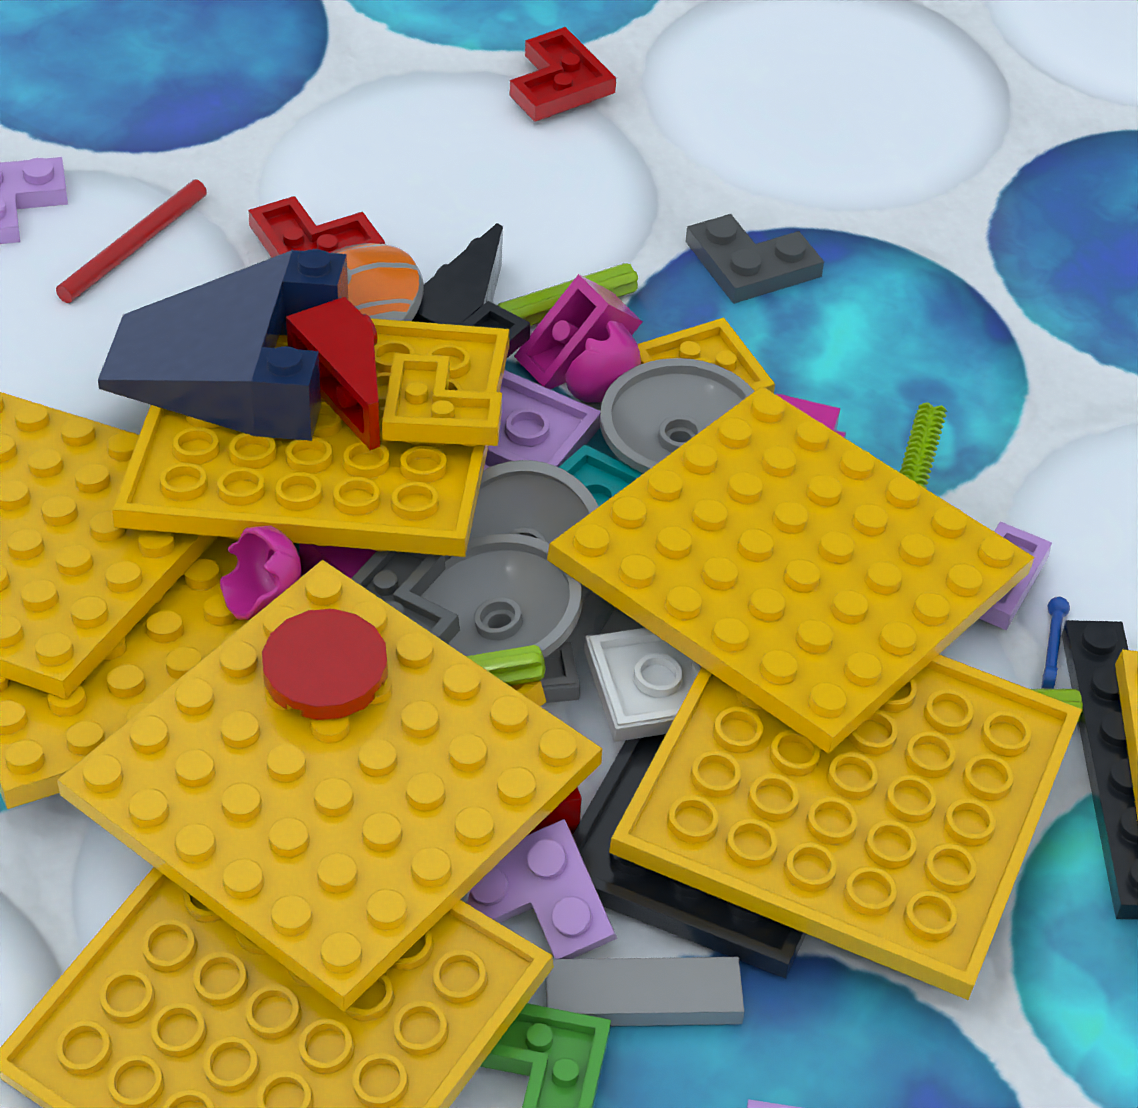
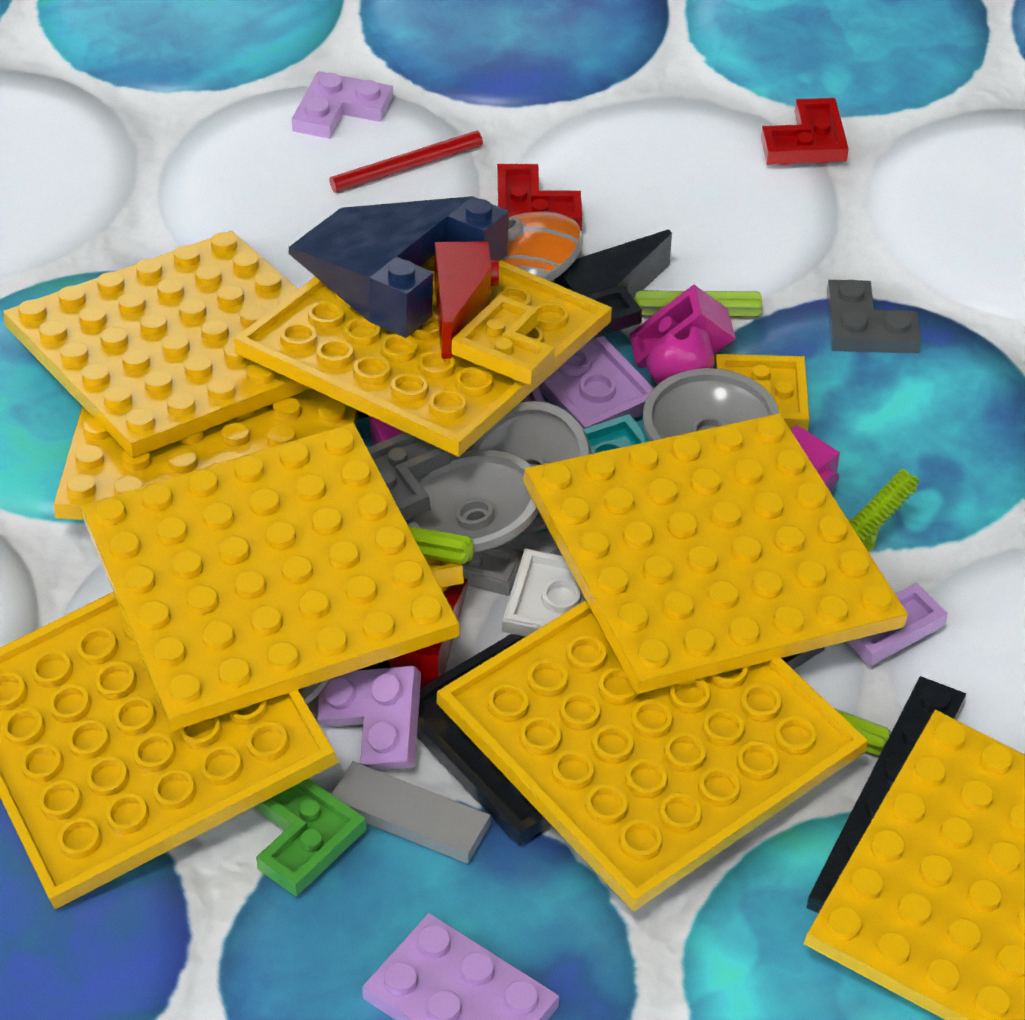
camera: 30 degrees right, 0 degrees up
dark pink hair [220,525,302,620] -> none
red tile [262,609,388,720] -> none
blue hinge [1041,596,1070,689] -> none

